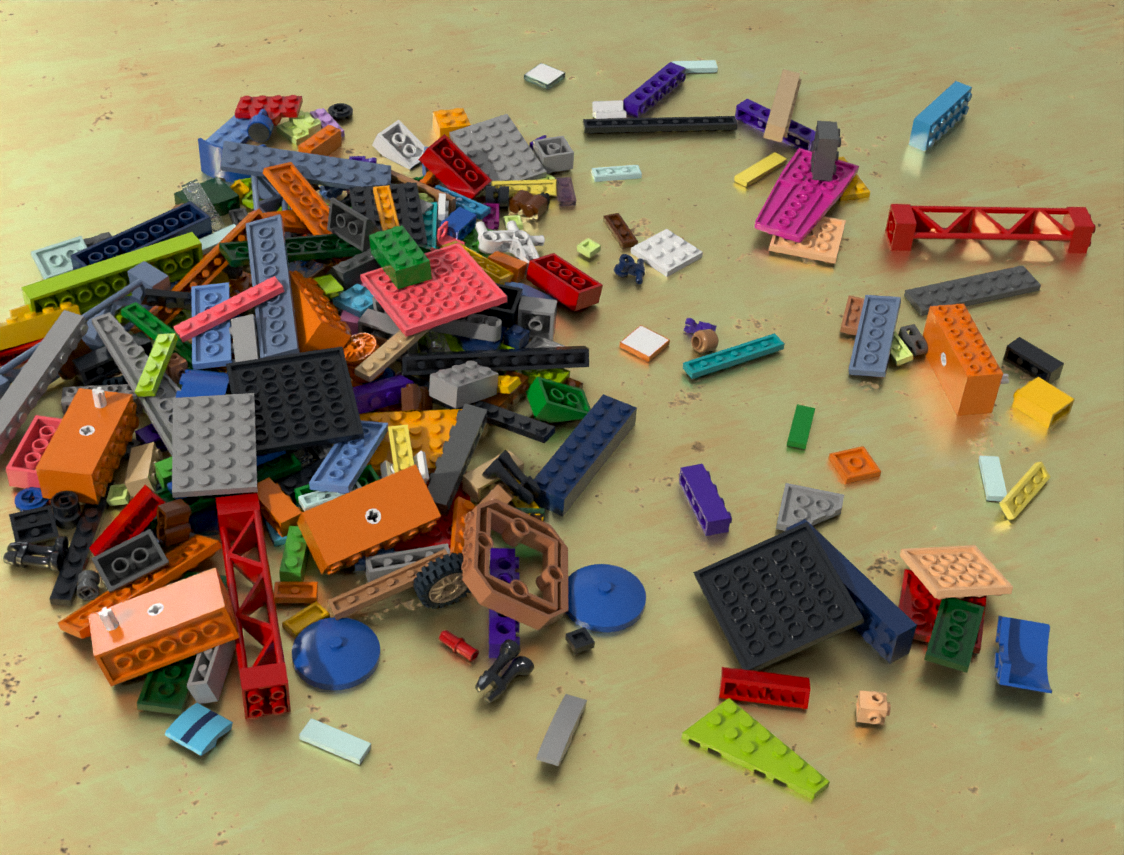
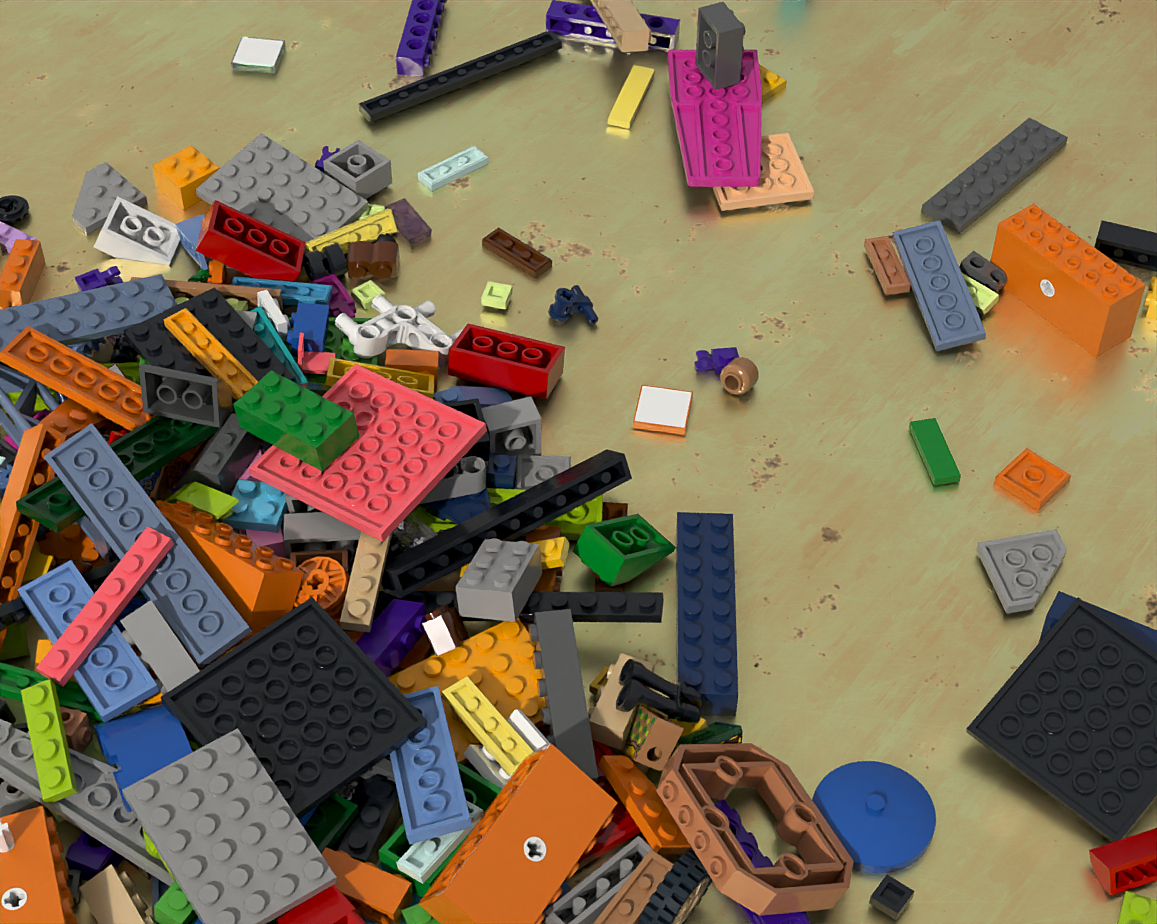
camera: 25 degrees left, 5 degrees up
white bracket [592,100,626,119] -> none
white plate [631,229,703,277] -> none
dark purple brick [679,464,732,536] -> none
teal plate [683,333,785,379] -> none
red piece [885,204,1096,253] -> none
none -> light grey plate [72,162,148,235]

